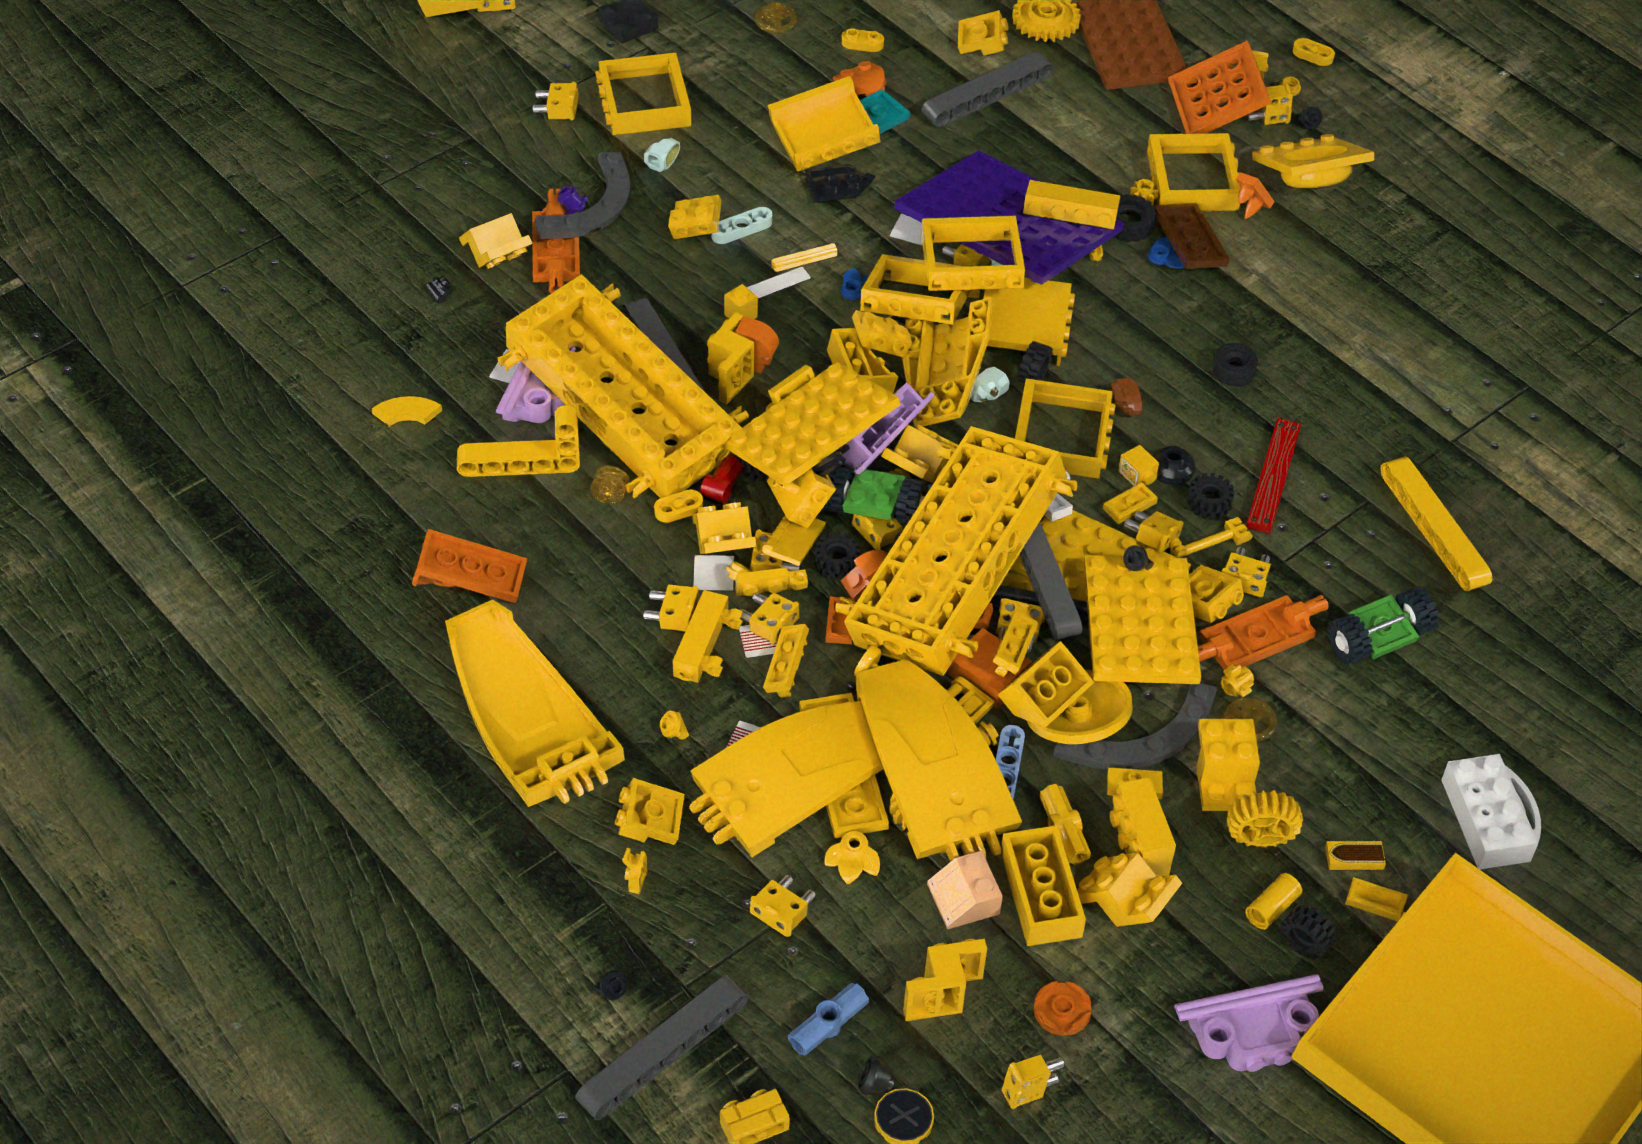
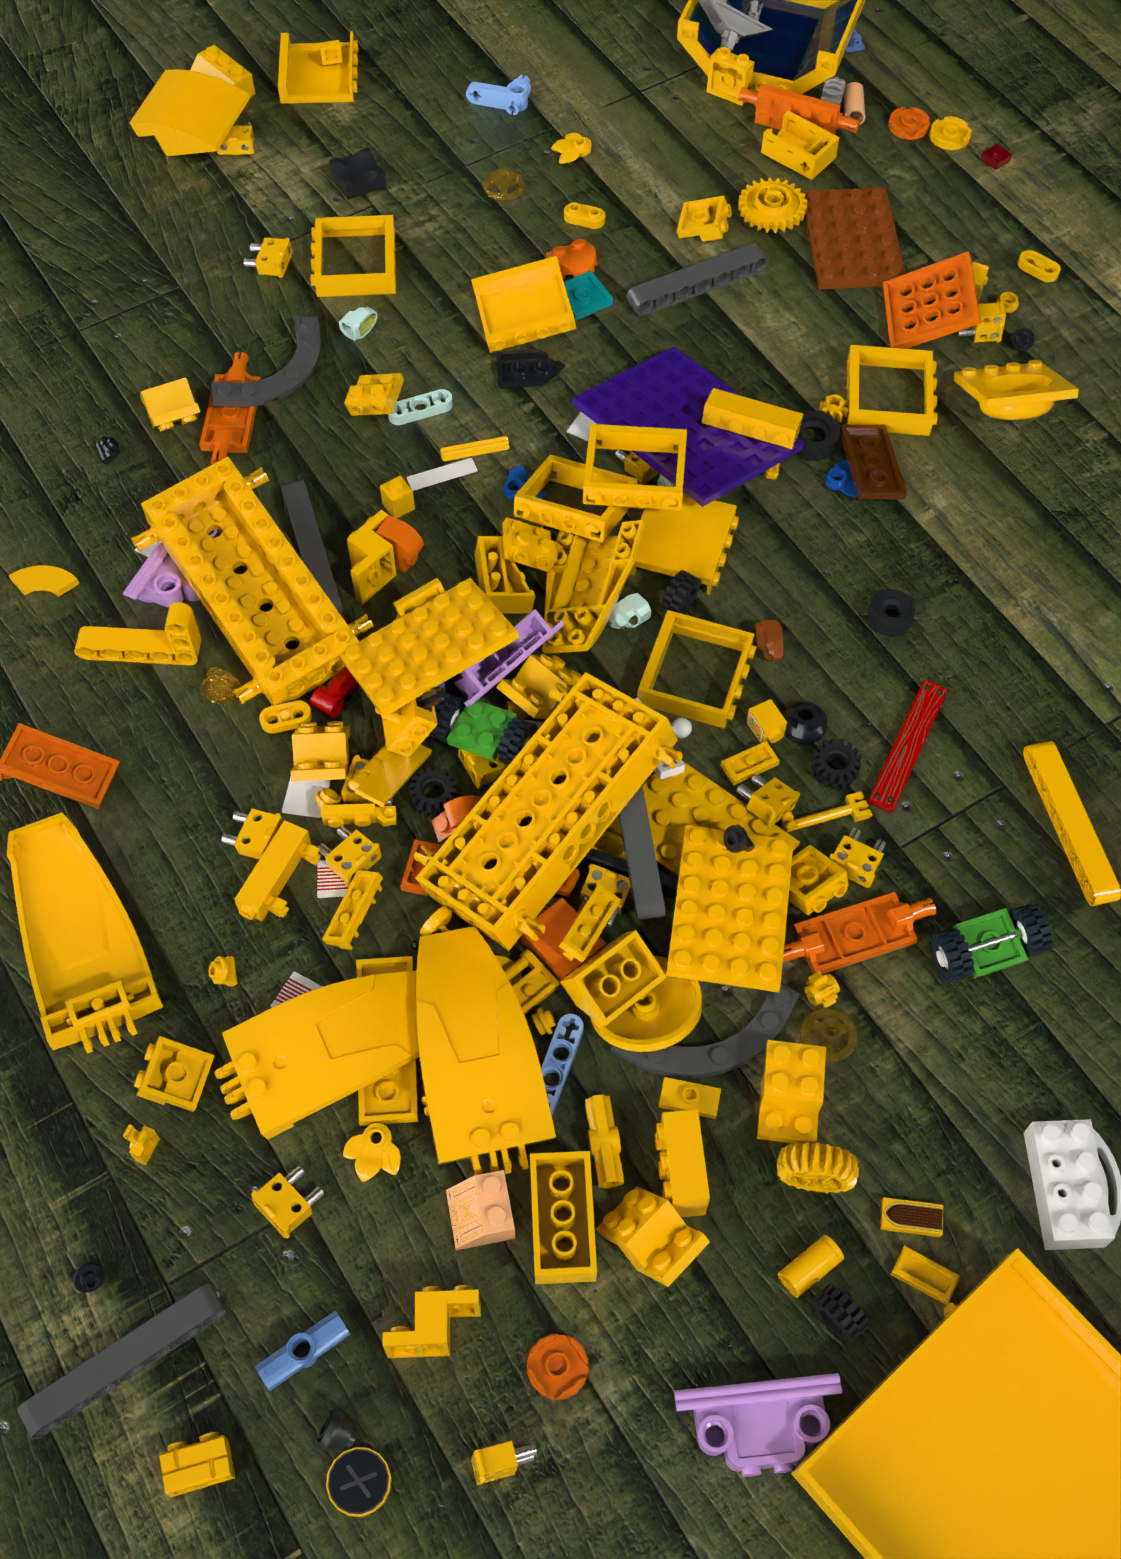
camera: 10 degrees right, 10 degrees up
dark purple brick [558,186,588,215] -> none
orange tile [1236,172,1275,219] -> none

